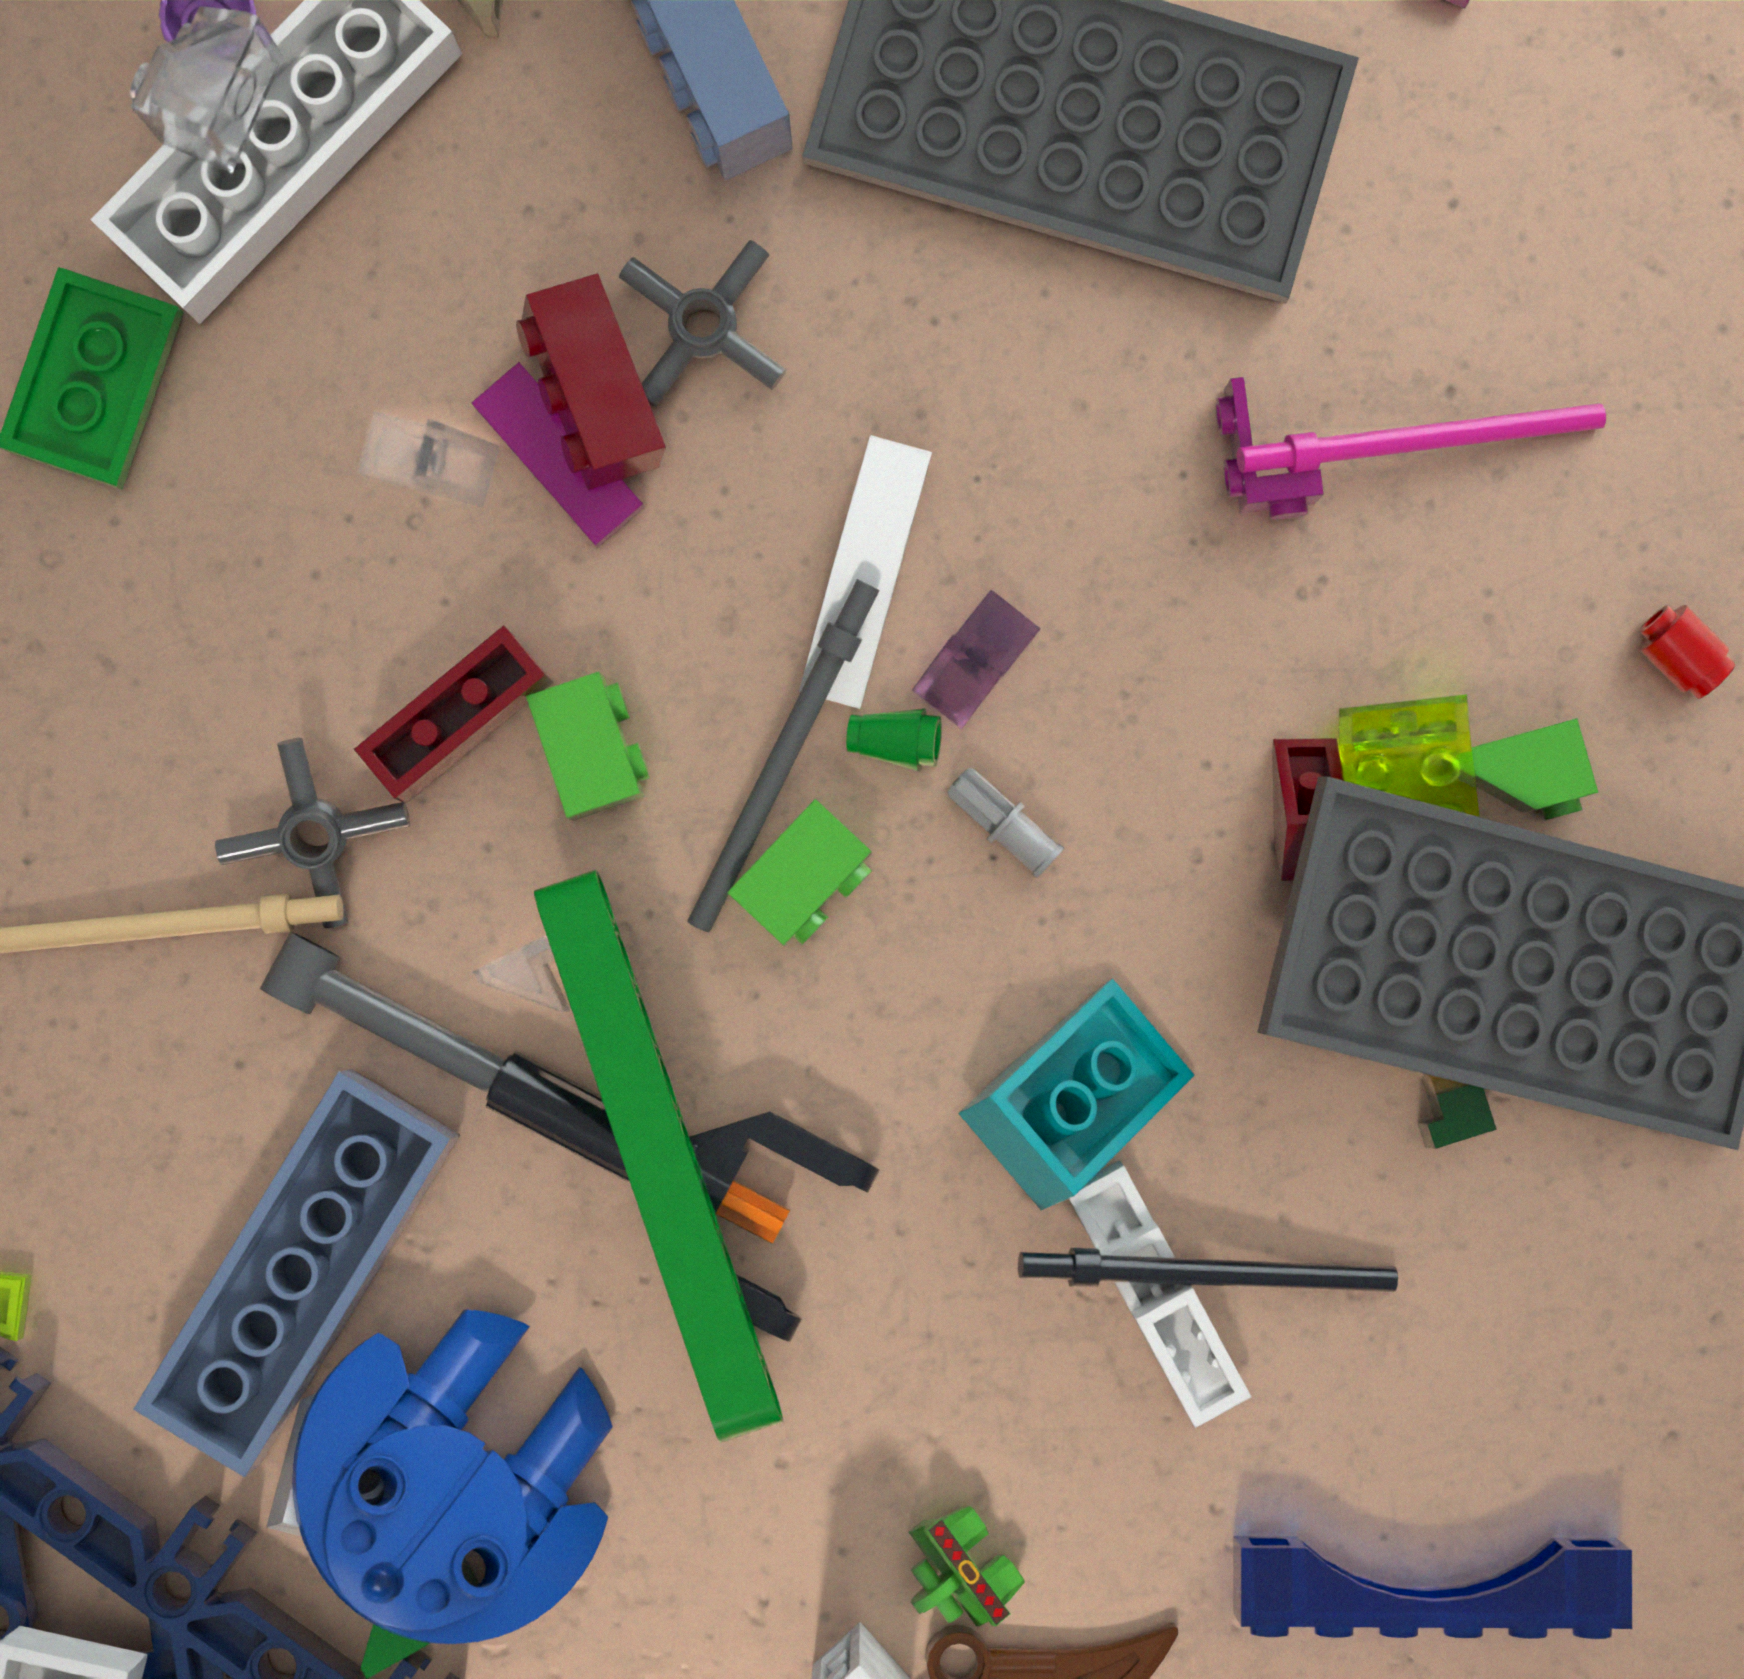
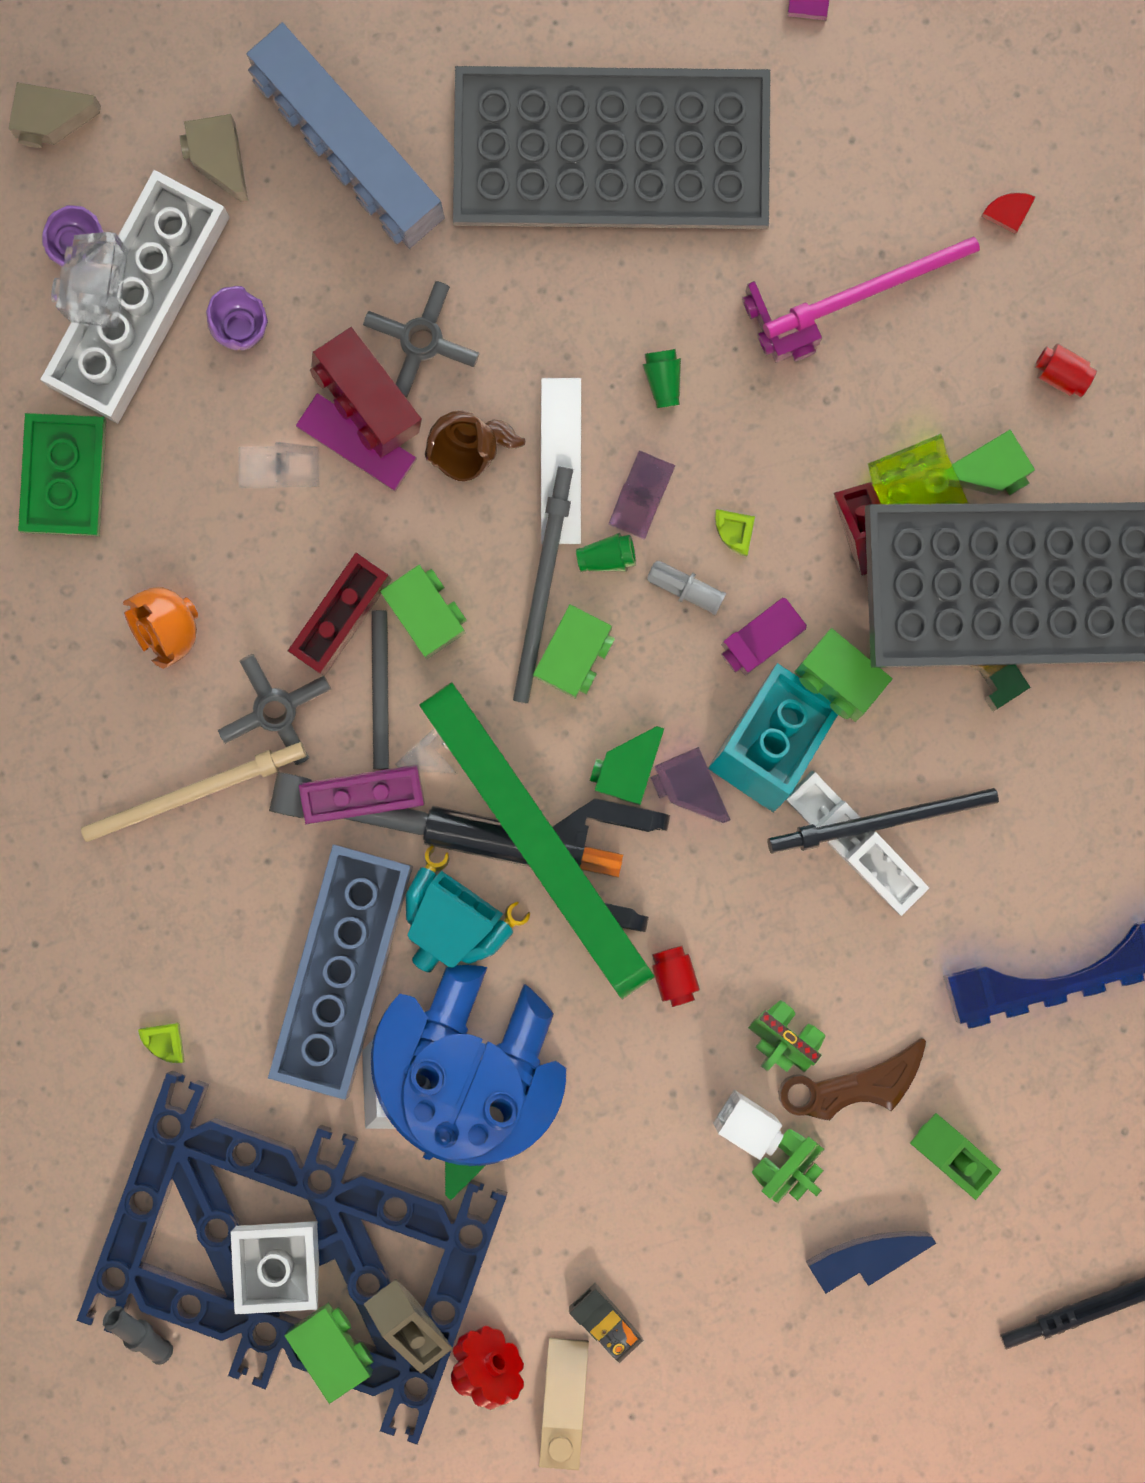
camera: 10 degrees left, 0 degrees up
none -> orange cylinder [123,587,198,669]
none -> medium lavender hair [206,286,268,351]
none -> magenta tile [298,765,425,825]
none -> dark grey bar [372,610,389,769]
none -> teal torso [406,846,530,972]
none -> reddish brown hair [425,411,526,482]
none -> green slope [589,726,664,806]
none -> green cone [642,349,681,408]
none -> clear purple slope [650,747,731,824]
none -> red brick [651,946,700,1007]
none -> lime tile [715,509,755,557]
none -> magenta bracket [721,598,807,676]
none -> bright green brick [794,628,893,722]
none -> red tile [981,193,1036,234]

